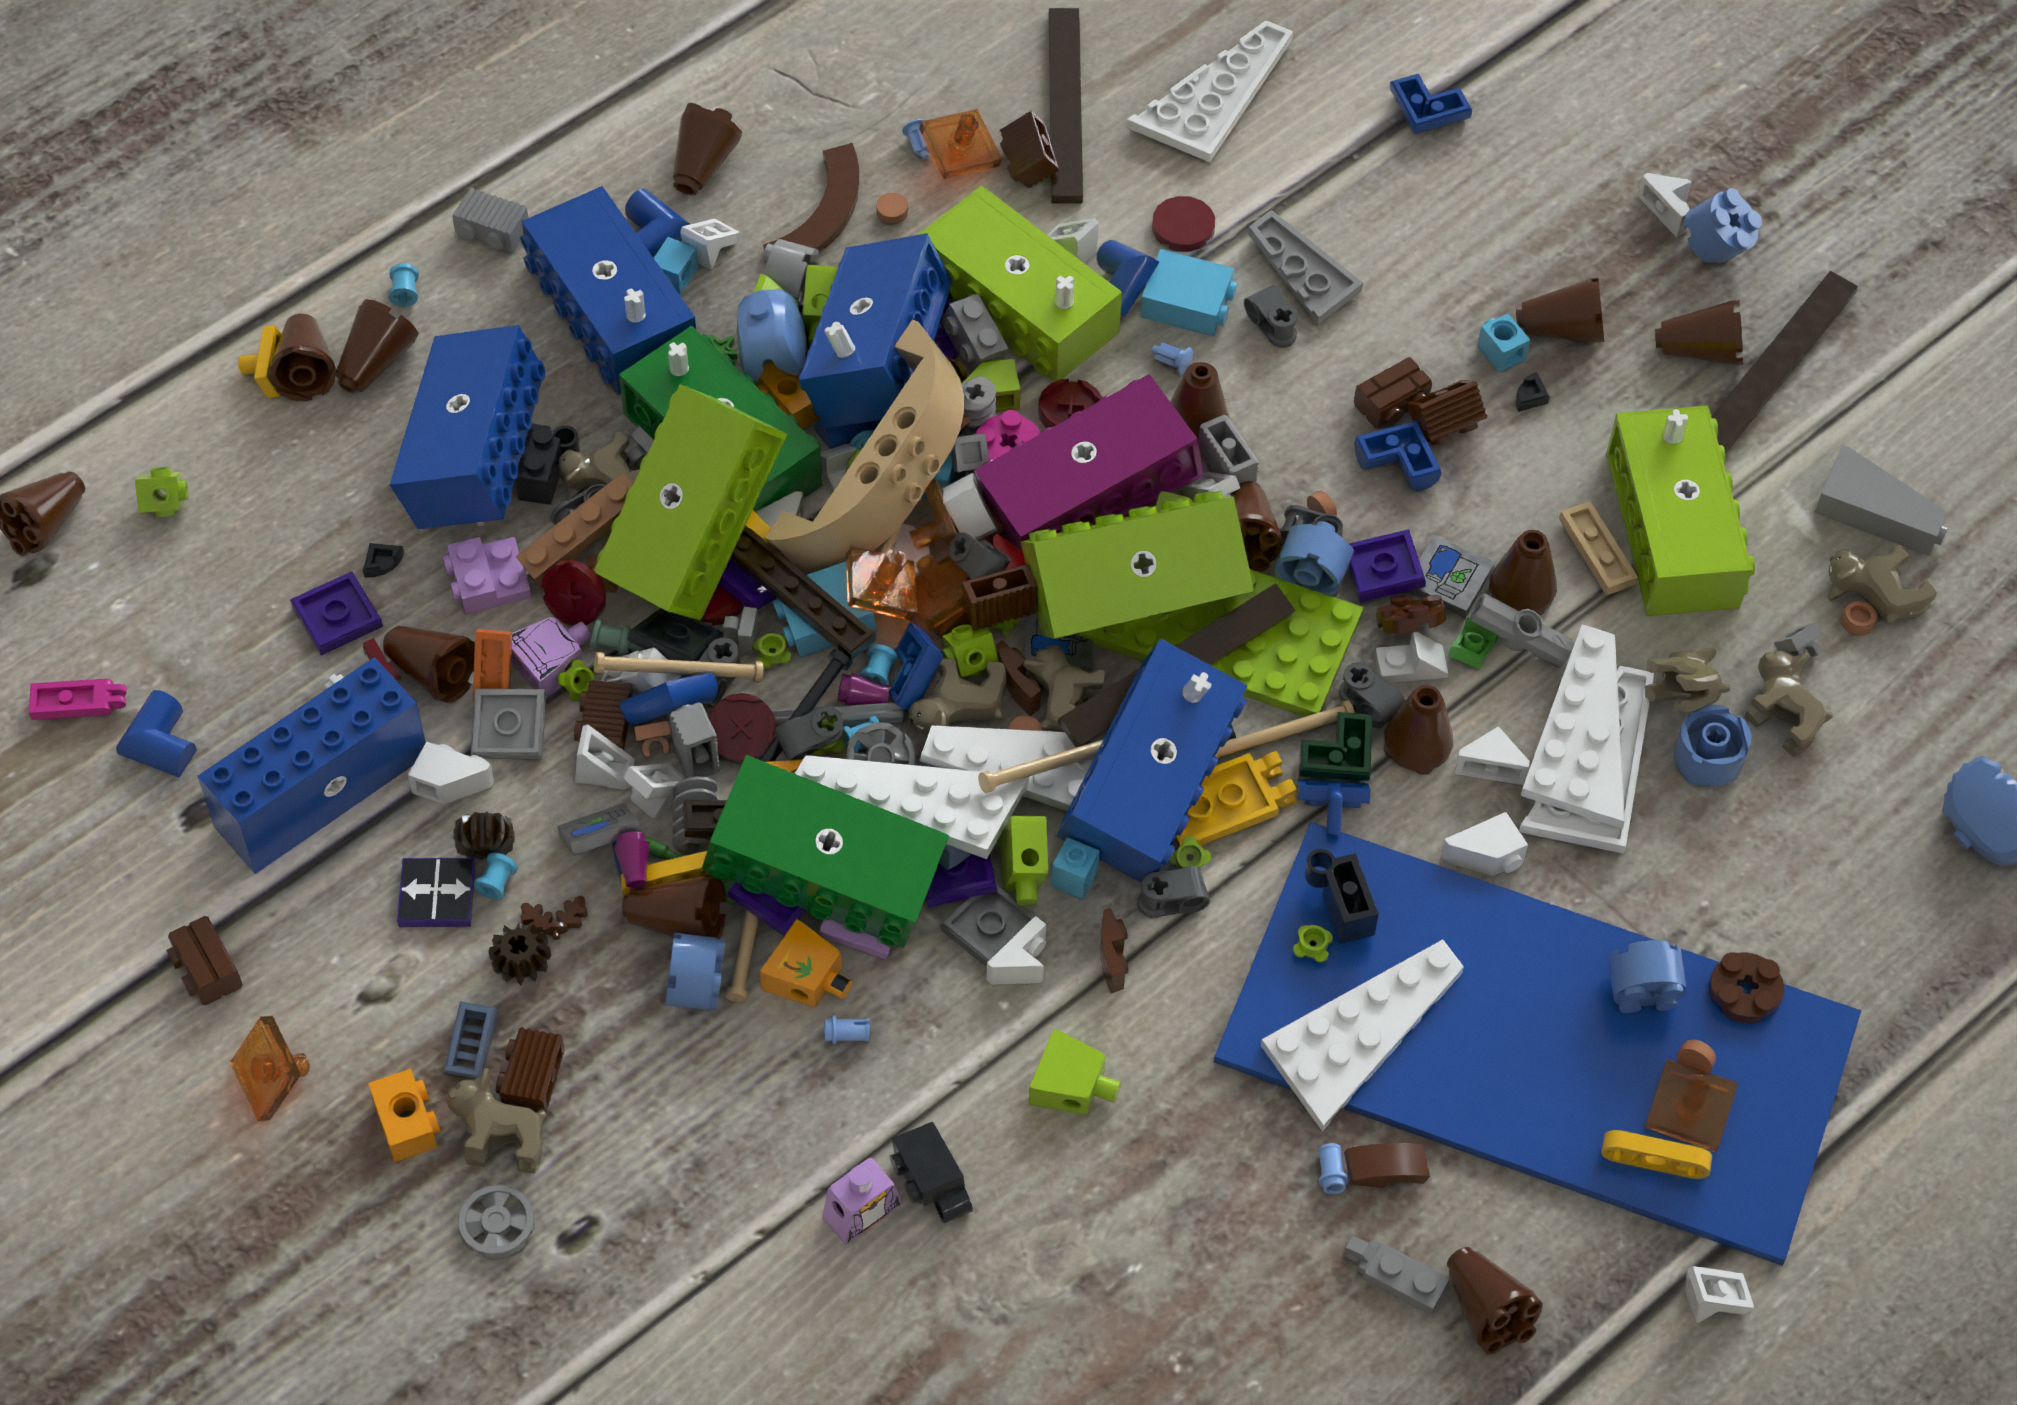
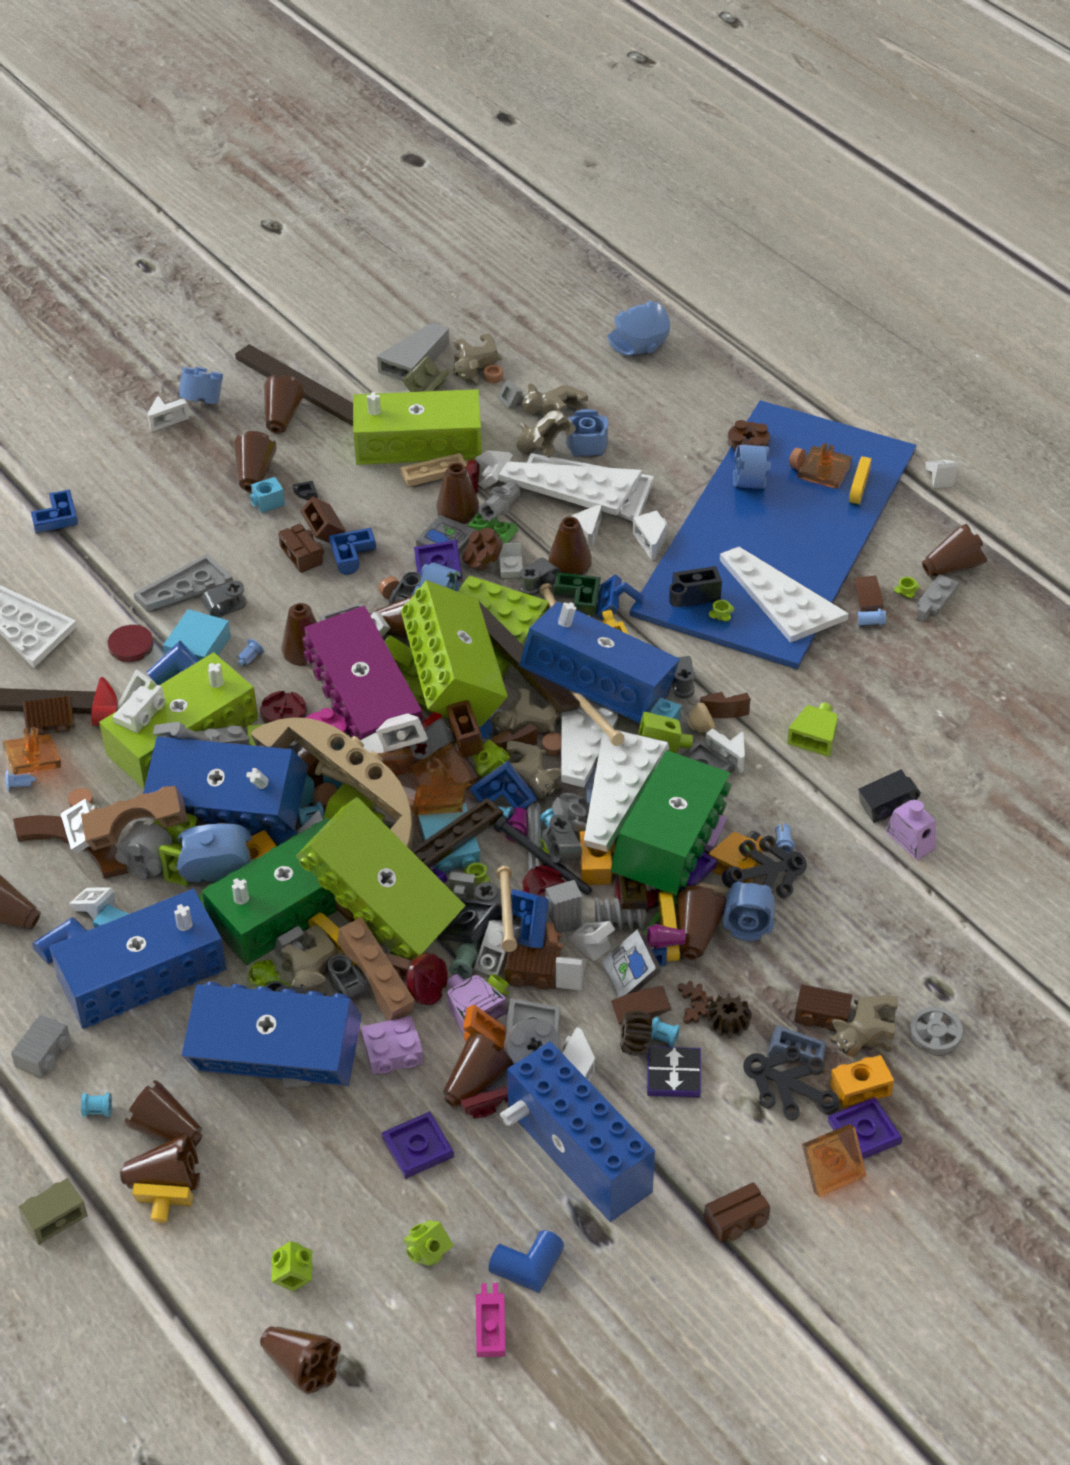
camera: 85 degrees left, 10 degrees down
black tile [363,543,404,578] -> none
none -> olive brick [18,1178,88,1245]
none -> white bracket [61,799,99,854]
none -> medium nougat arch [81,786,188,850]
none -> red piece [91,677,118,726]
none -> white bracket [112,685,165,733]
none -> light grey plate [153,722,218,742]
none -> clear neon green piece [248,959,291,987]
none -> white slope [376,714,428,752]
none -> olive bracket [402,356,449,392]
none -> lime brick [403,1220,454,1266]
none -> dark red plate [465,459,480,494]
none -> white slope [475,451,513,489]
none -> light grey brick [504,1018,561,1065]
none -> reddish brown slope [611,986,672,1026]
none -> tan cone [686,702,716,733]
none -> black plant [722,835,807,898]
none -> black plant [743,1045,839,1121]
none -> dark purple tile [827,1097,903,1163]
none -> lime plate [894,576,920,598]

